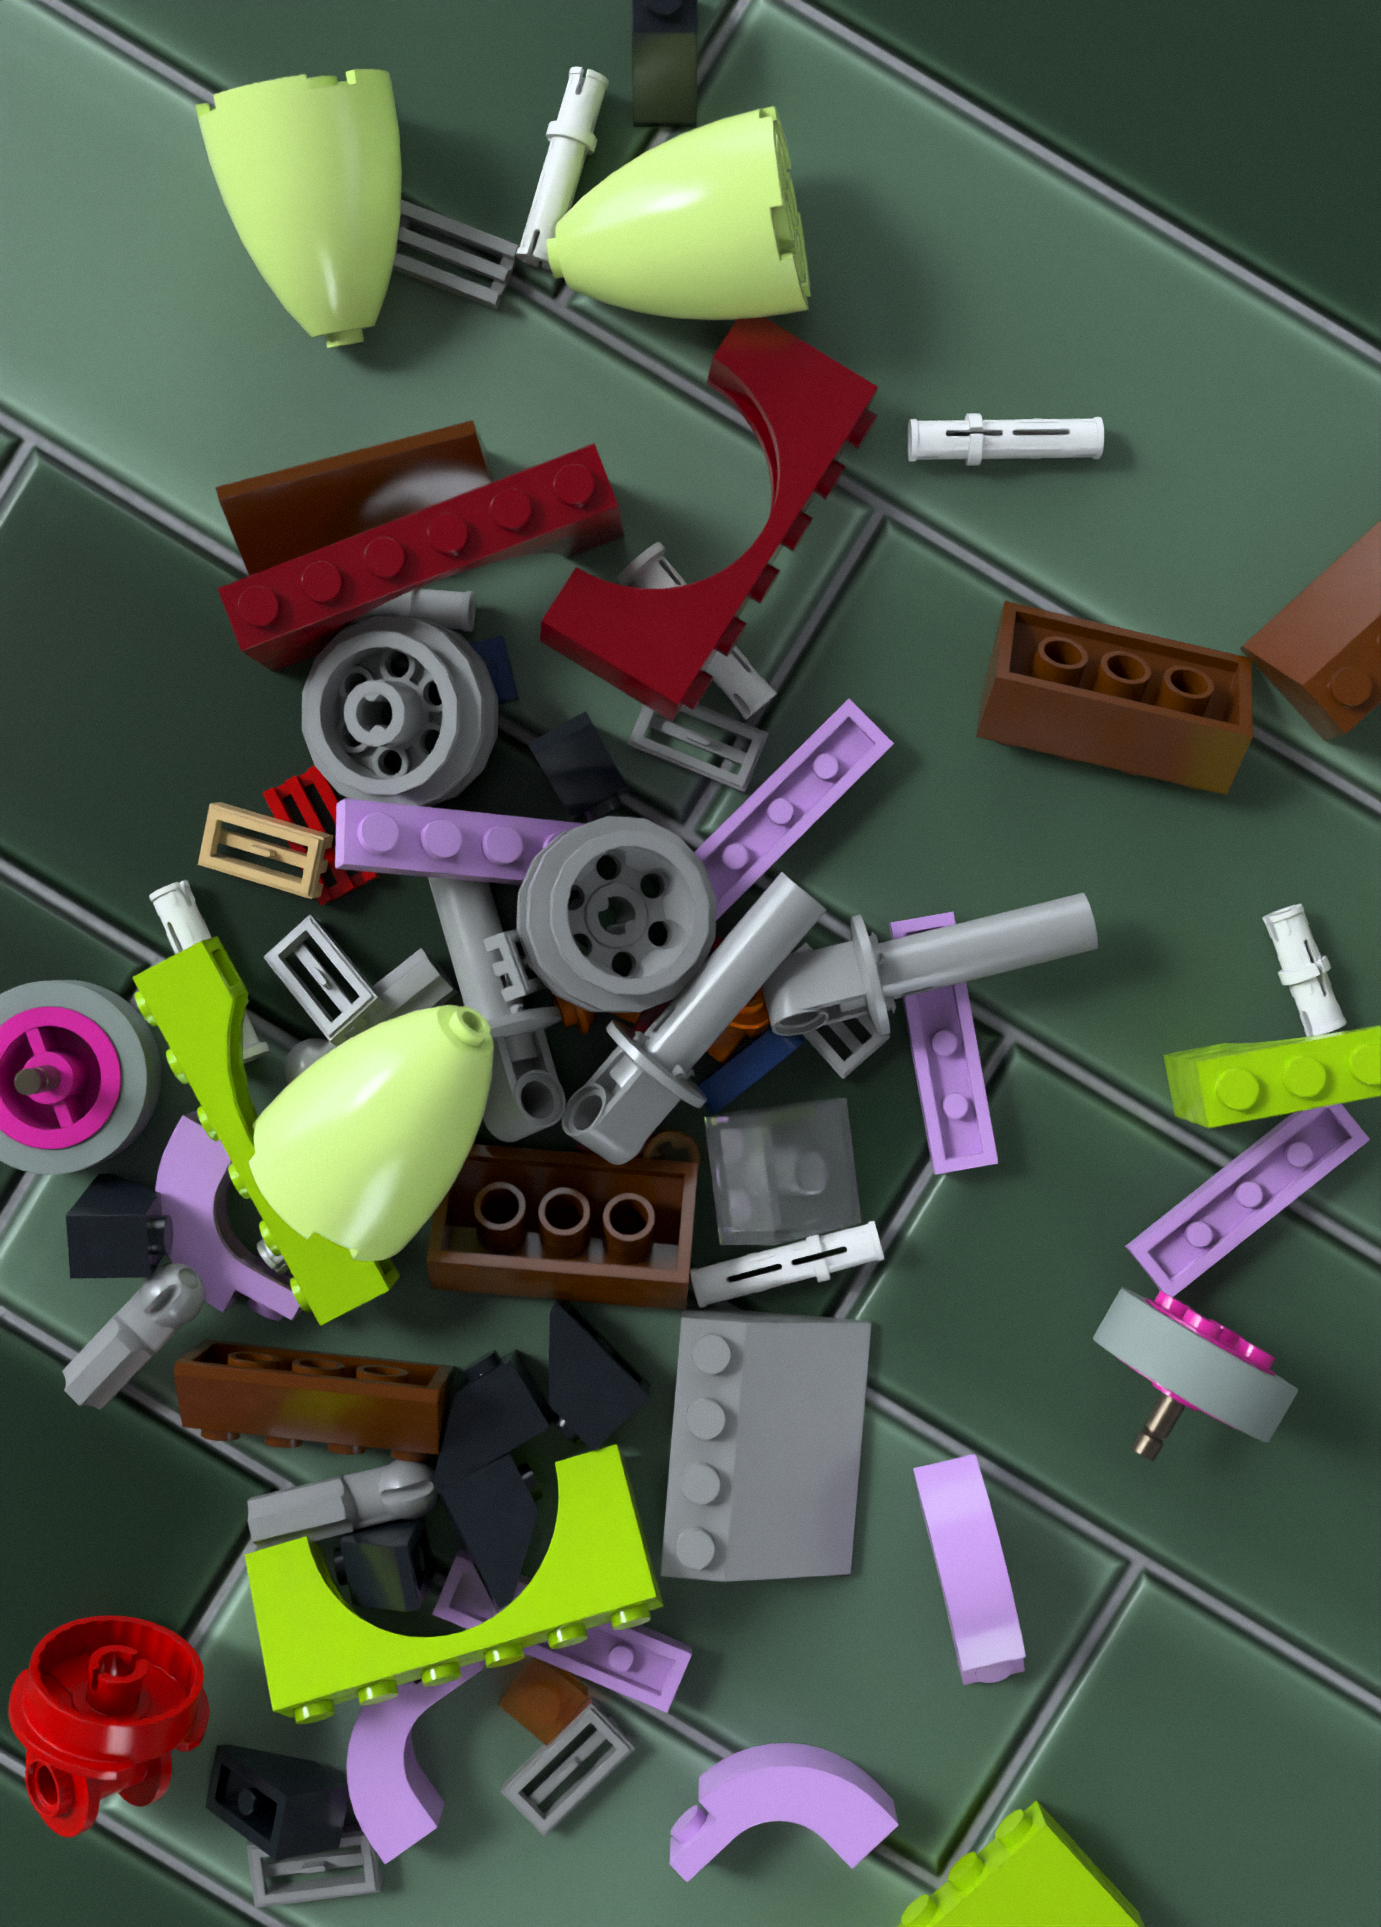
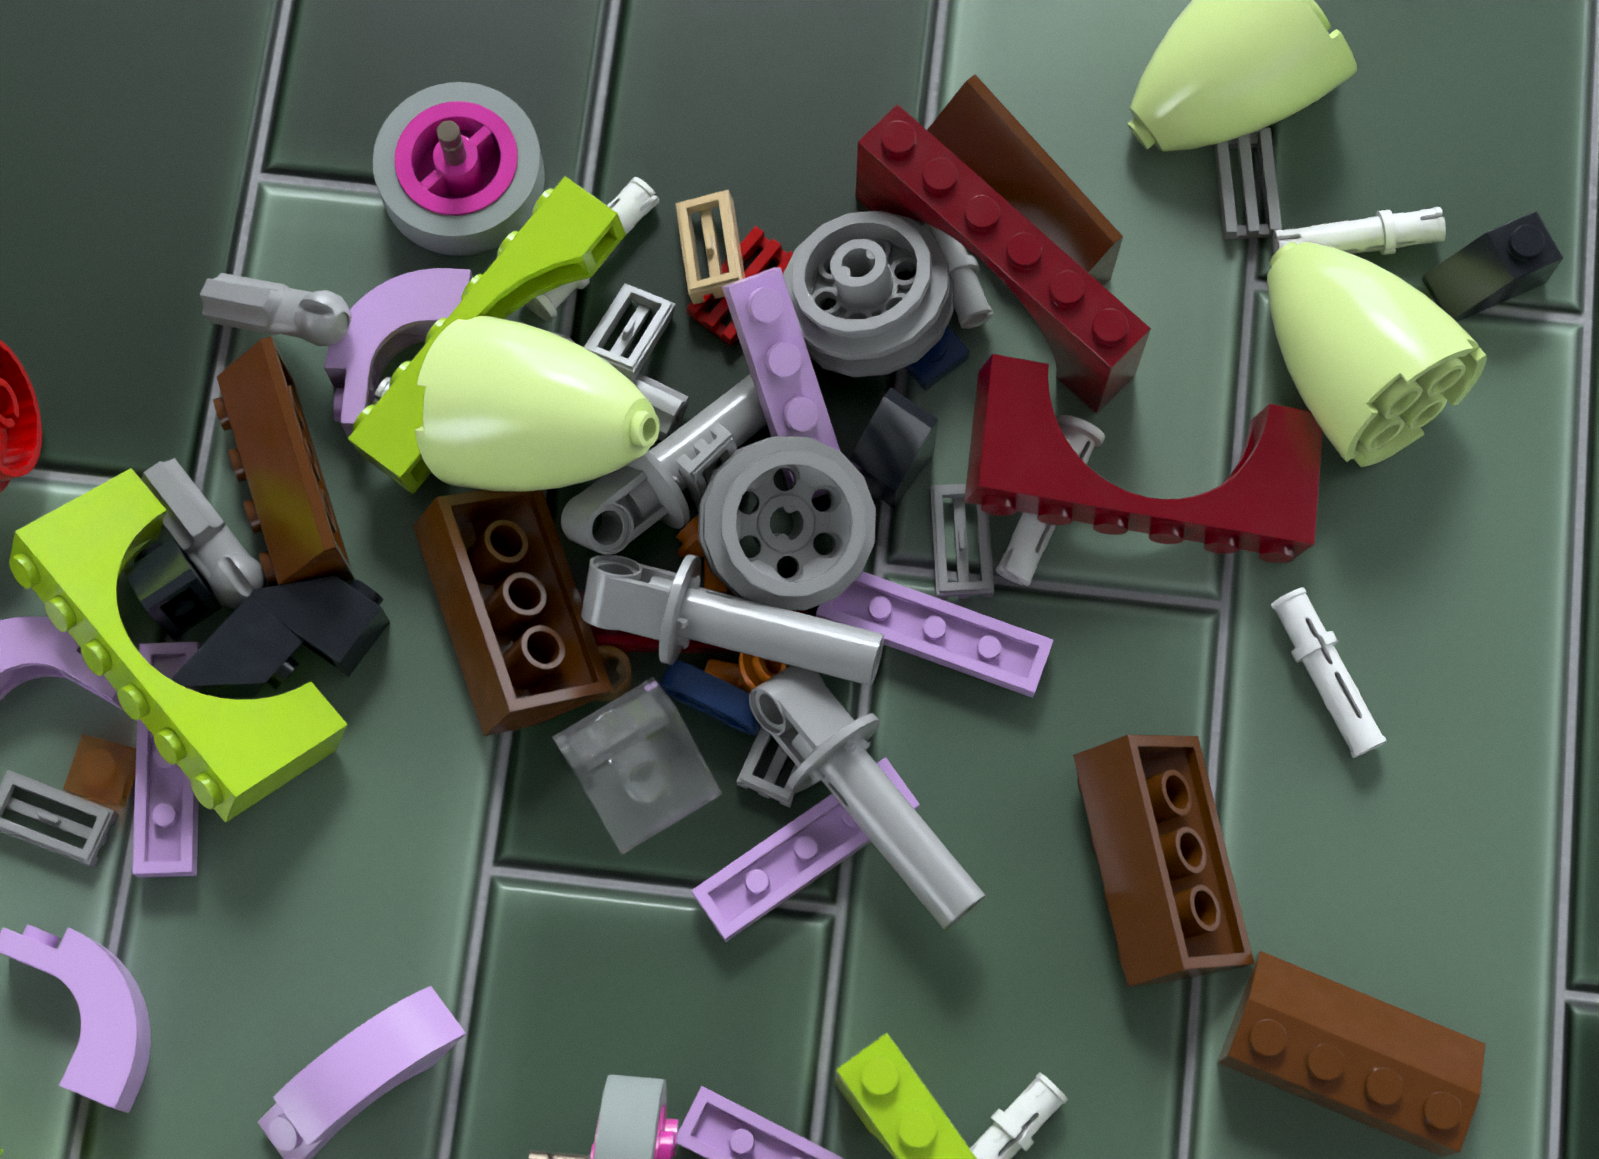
camera: 65 degrees right, 15 degrees down
black slope [66,1174,173,1279] -> none
black slope [548,1300,651,1451] -> none
light grey slope [660,1305,871,1582] -> none
white pin [690,1221,885,1308] -> none

